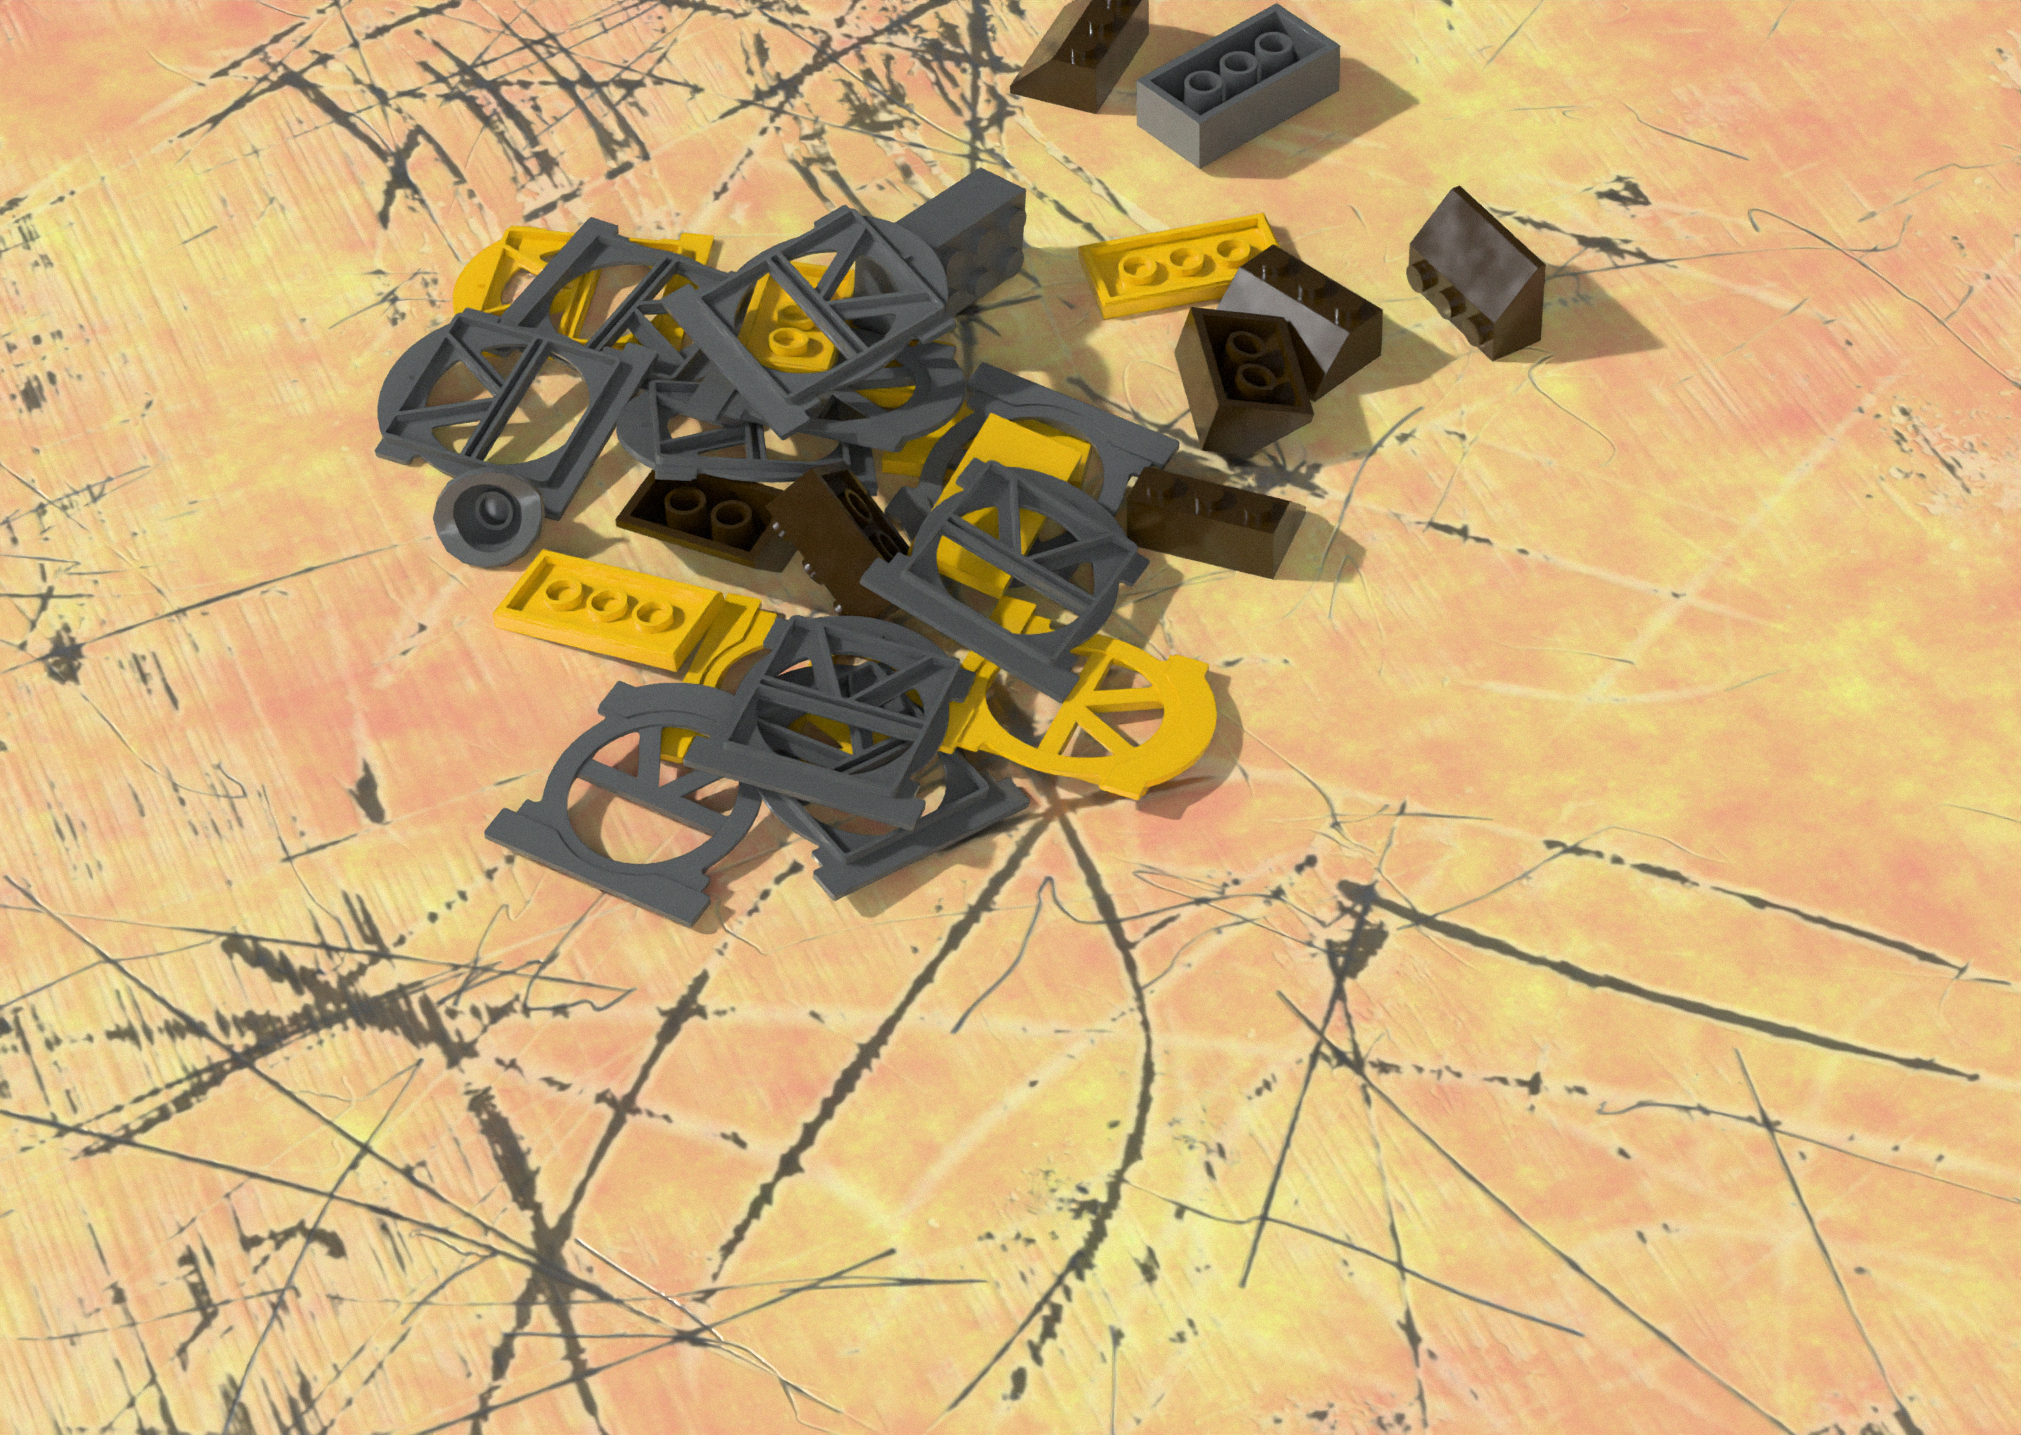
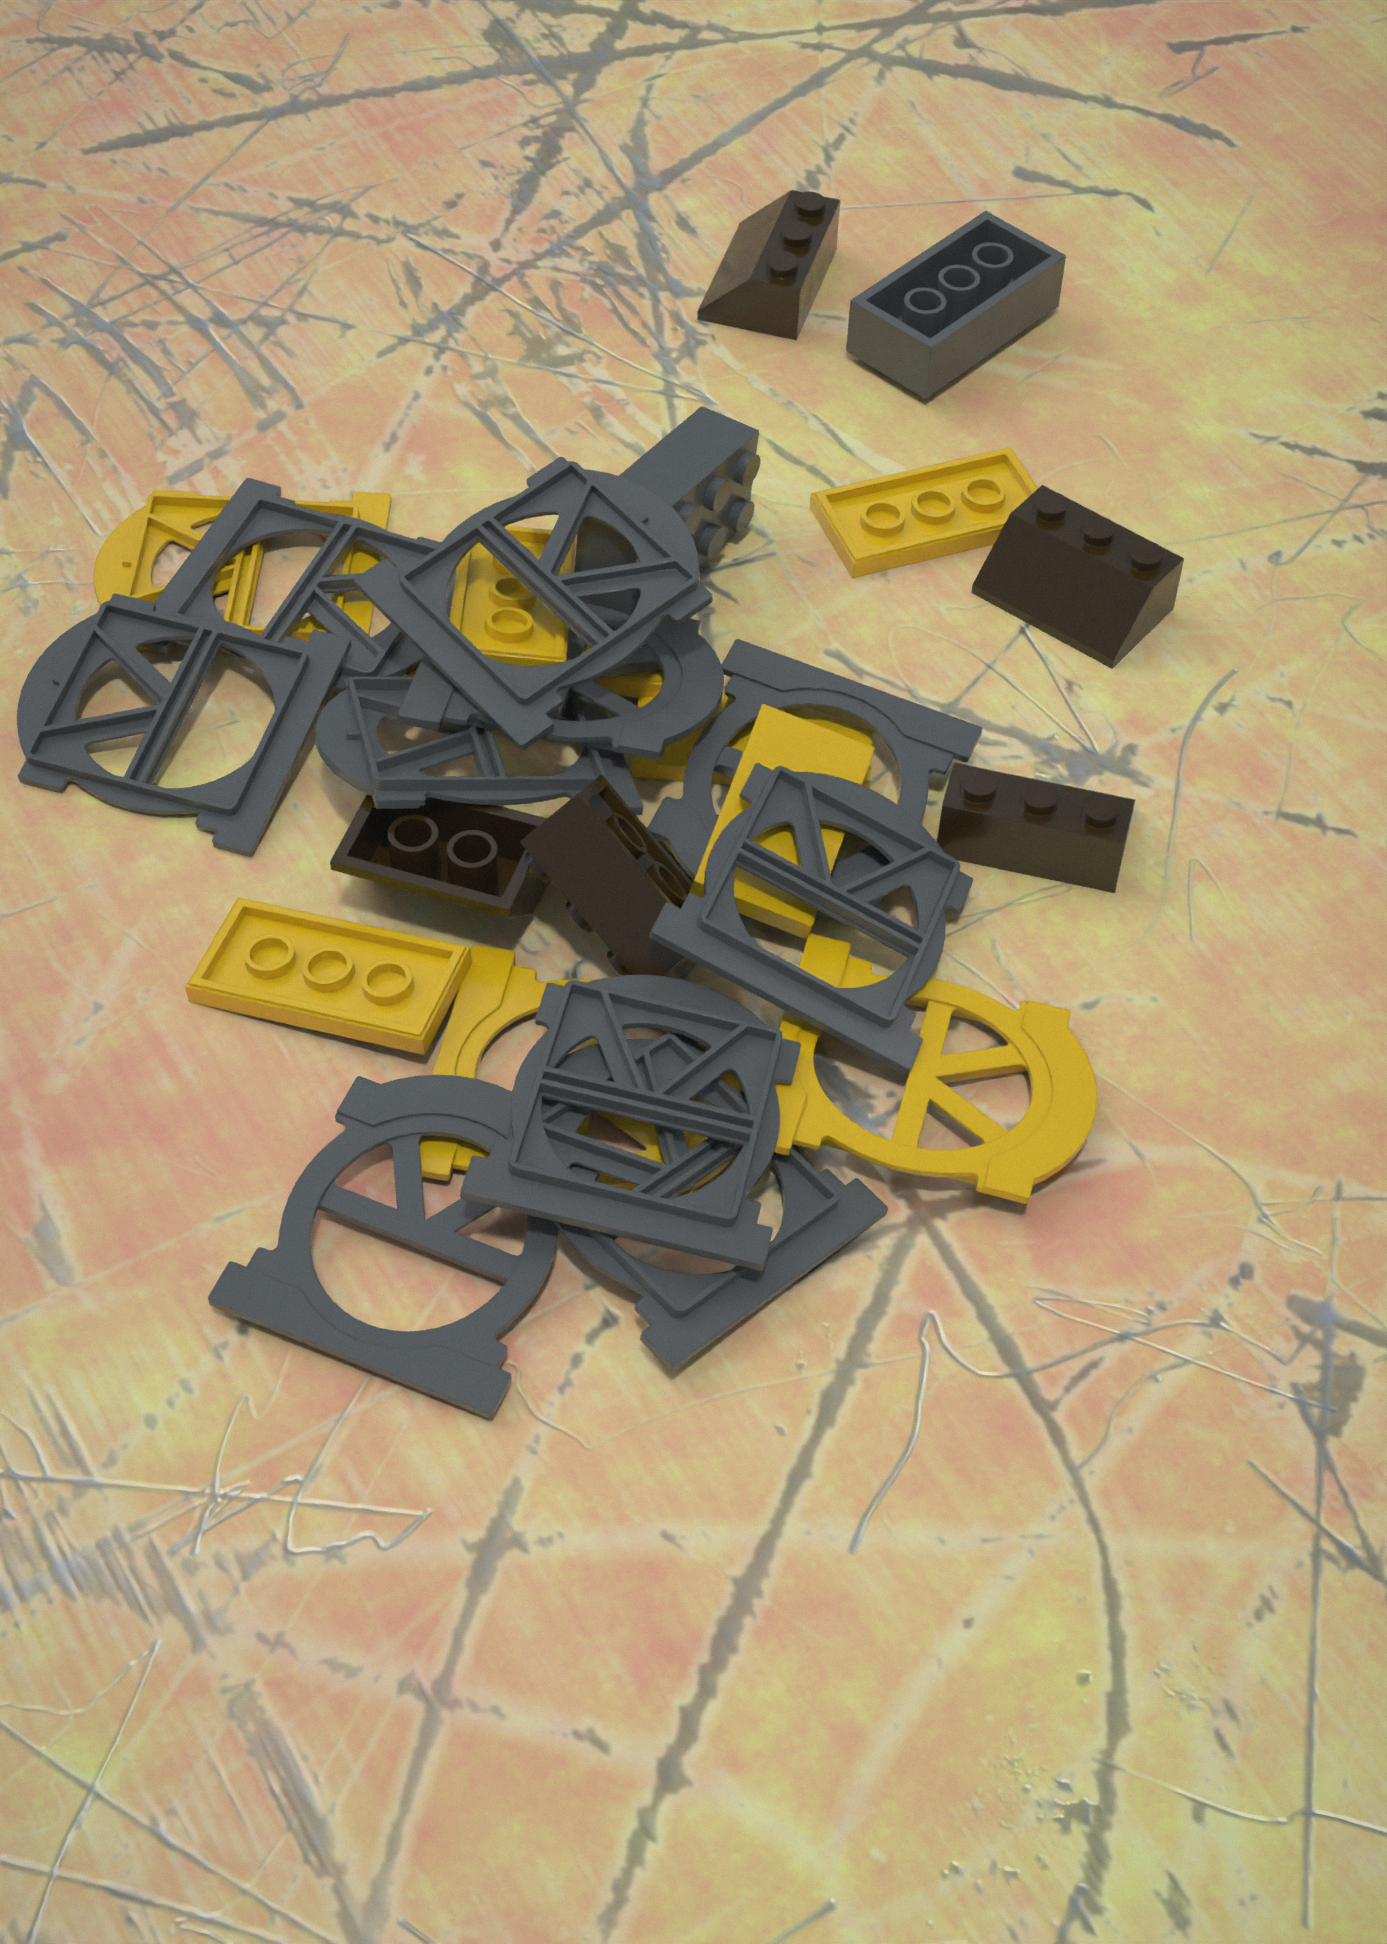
camera: 10 degrees left, 5 degrees up
dark grey helmet [433,466,545,569] -> none
dark brown slope [1174,307,1314,455] -> none
dark brown slope [1406,185,1546,362] -> none

